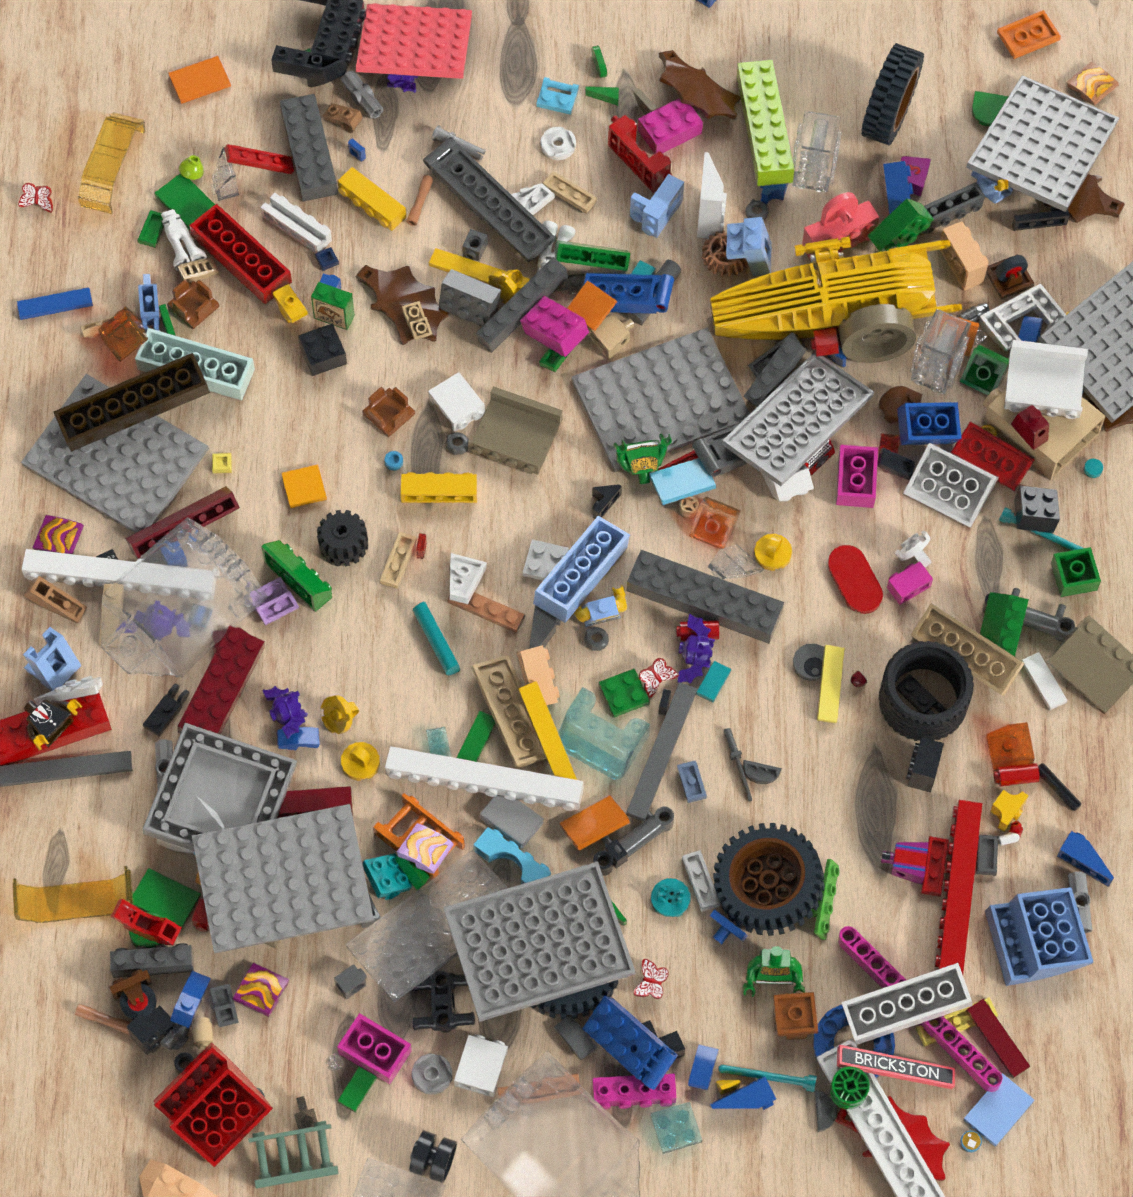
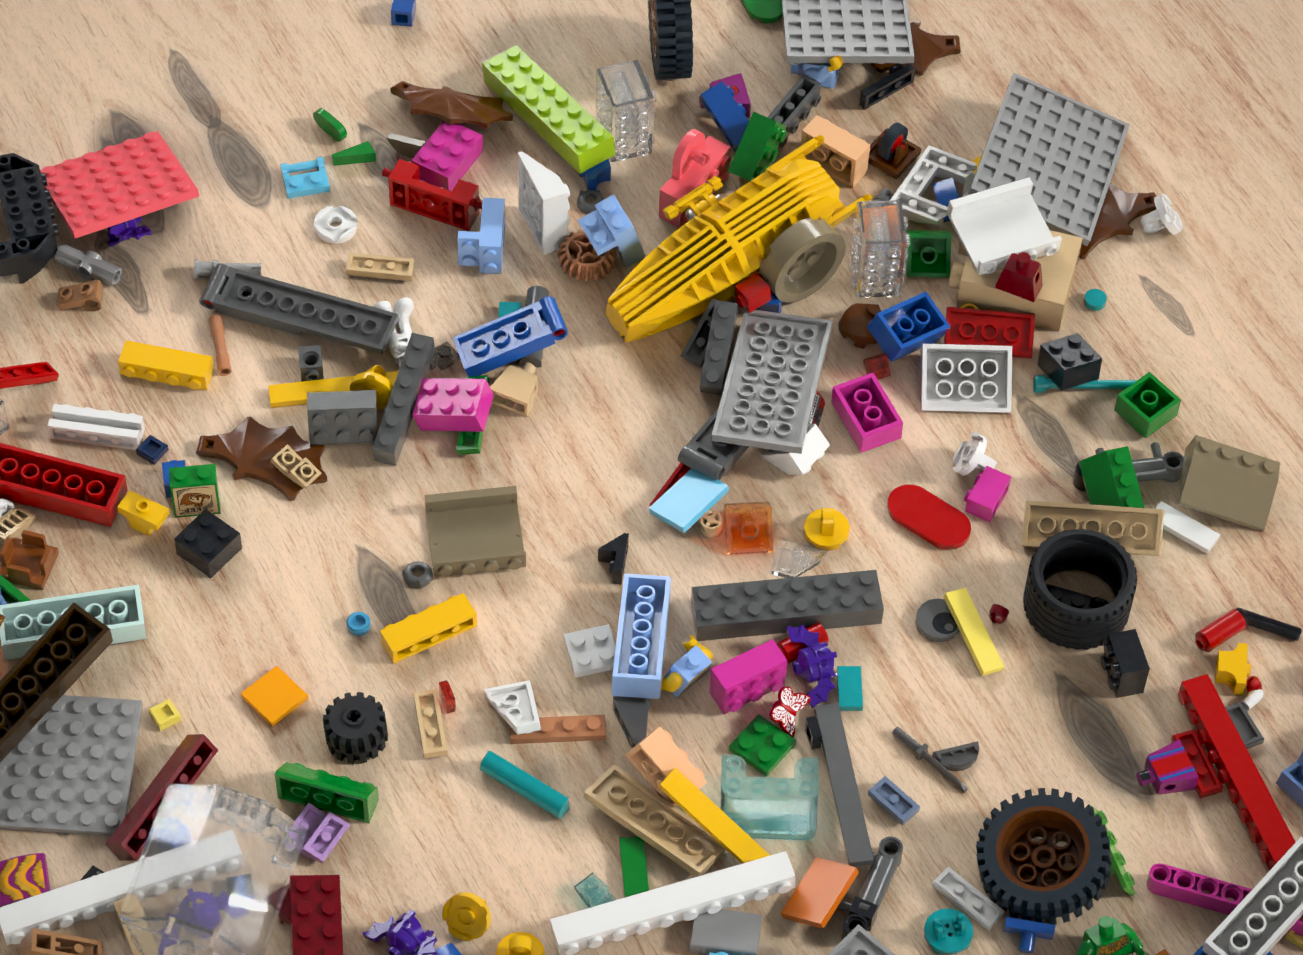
camera: 30 degrees left, 10 degrees down
dark grey brick [280,94,338,202] -> none
blue tile [348,138,366,162] -> none
dark orange panel [362,387,415,438] -> none
white panel [428,372,485,432] -> none
white wing [509,183,555,215] -> none
green brick [555,240,631,271] -> none
orange tile [567,280,617,331] -> none
light grey plate [571,327,750,472] -> none
dark grey piece [584,627,609,651] -> none
green torso [613,433,672,484] -> none
black tile [877,448,915,480] -> none
clear orange slope [986,722,1035,772] -> none
none -> dark pink brick [709,639,787,714]

